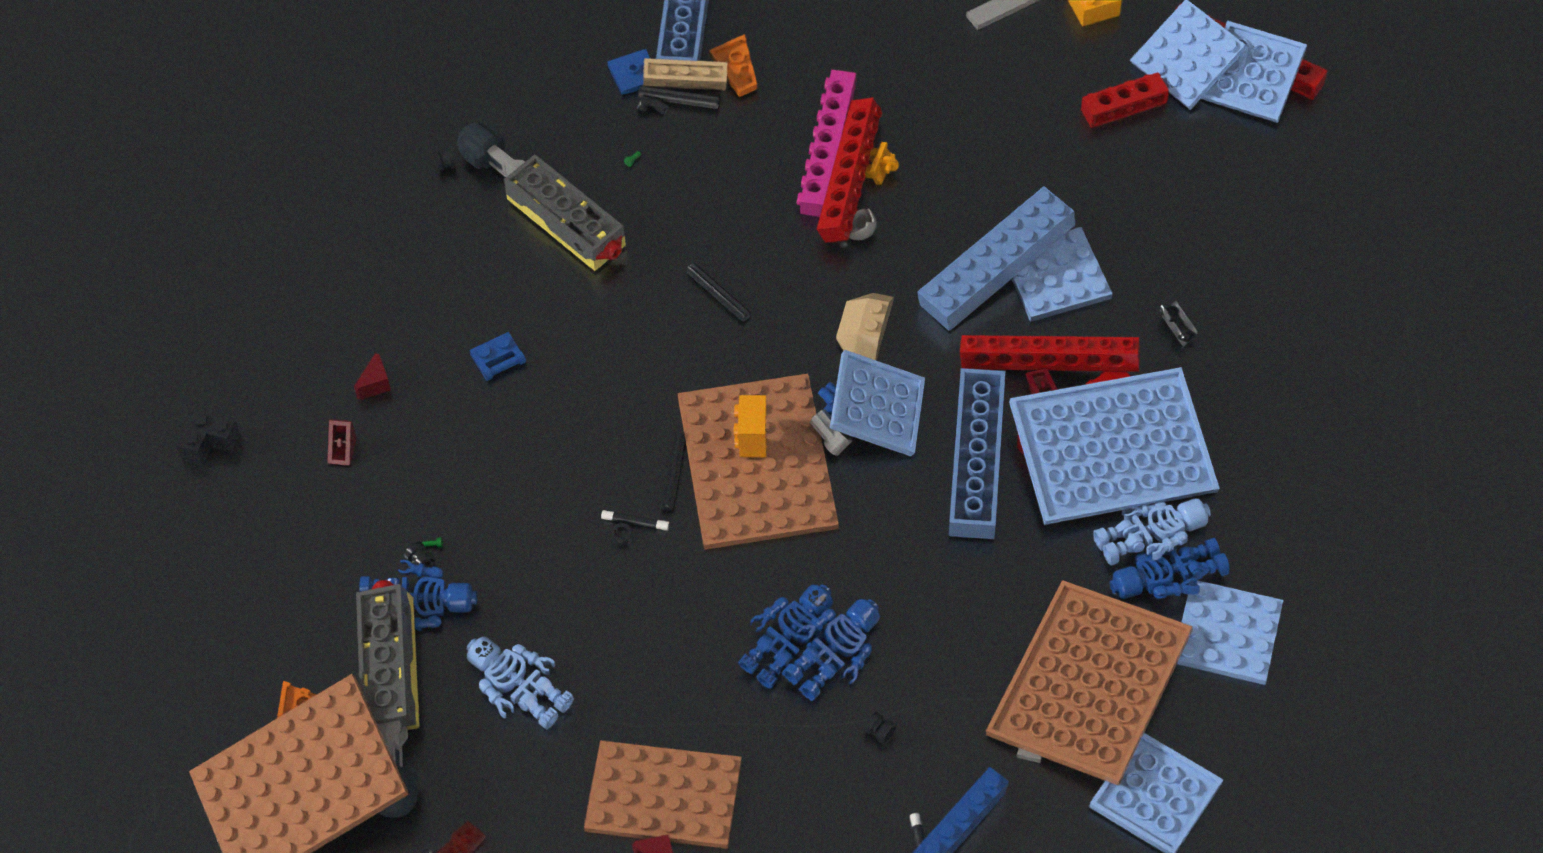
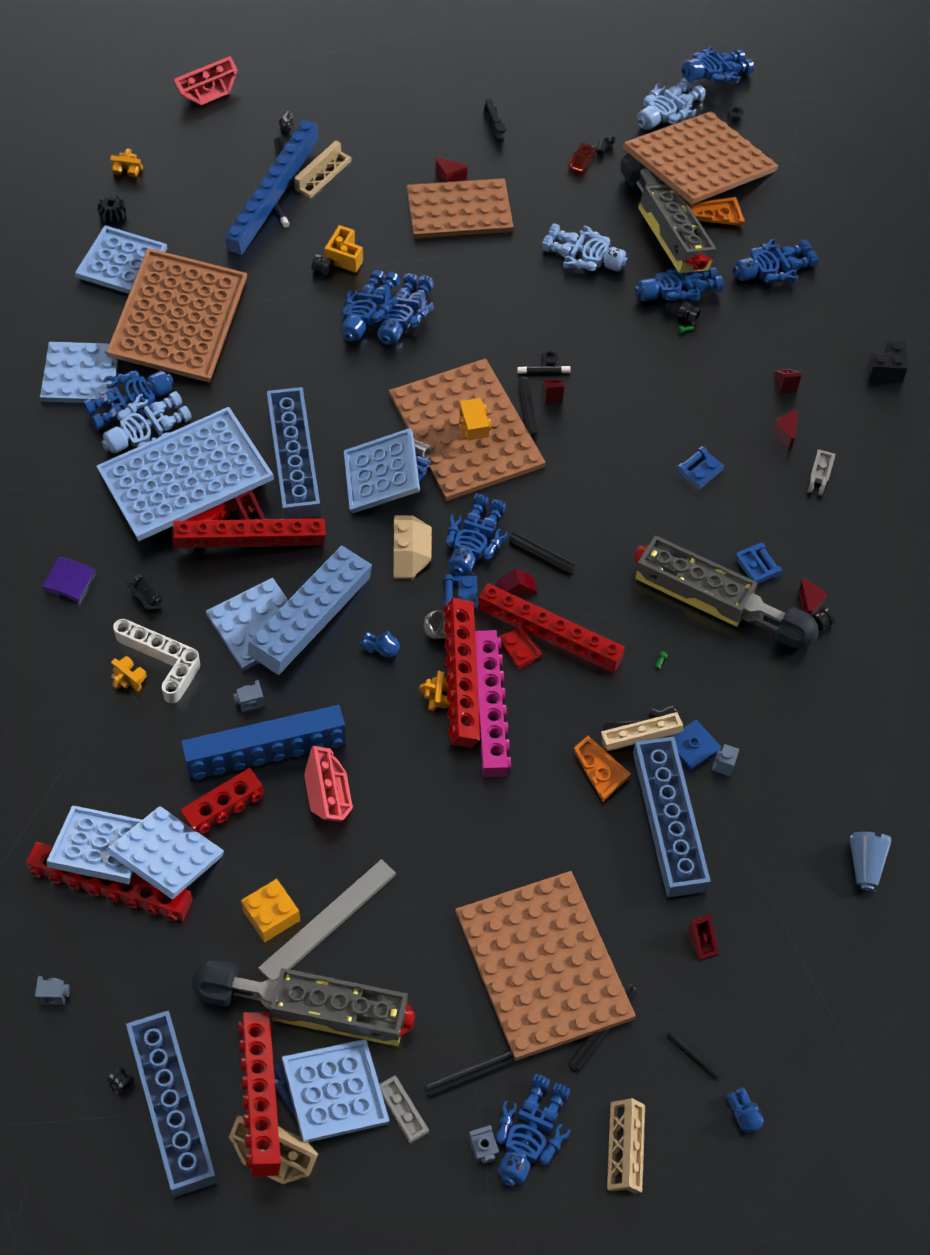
camera: 160 degrees right, 0 degrees up
none -> dark purple slope [42,557,95,603]
none -> light orange hips [111,656,147,692]
none -> white beam [113,619,200,703]
none -> blue brick [181,705,346,780]
none -> sand blue brick [233,680,264,712]
none -> coral wedge [304,746,353,822]
none -> light orange brick [325,225,363,273]
none -> blue piece [359,631,400,658]
none -> blue plate [443,574,478,612]
none -> blue piece [446,493,507,576]
none -> red brick [478,583,625,673]
none -> dark red slope [497,568,537,596]
none -> red plate [498,625,542,670]
none -> dark red slope [542,379,565,403]
none -> sand blue brick [712,744,740,776]
none -> blue piece [733,239,819,283]
none -> blue plate [735,543,783,584]
none -> dark red slope [798,578,827,615]
none -> light grey hinge [807,449,836,496]

